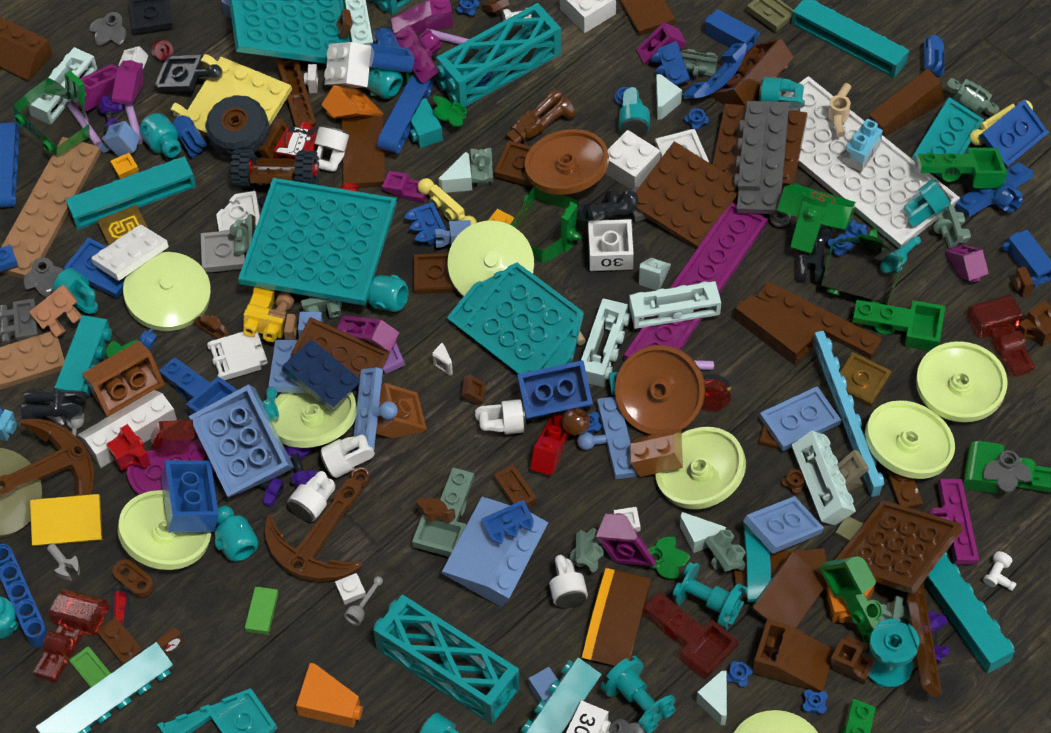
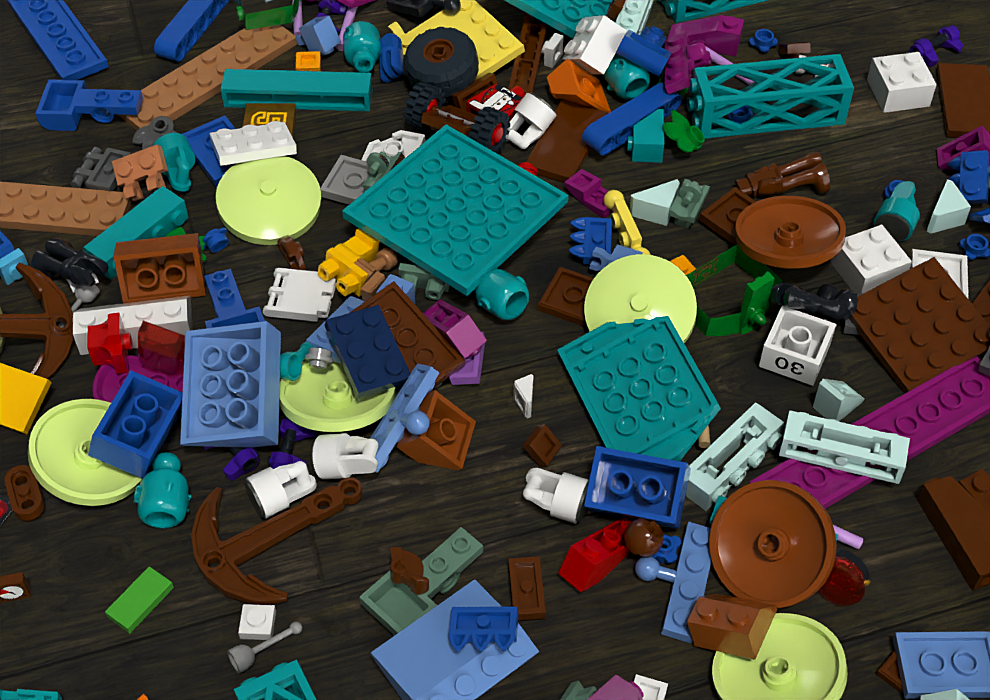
camera: 25 degrees right, 5 degrees down
none -> light grey plate [305,348,334,369]

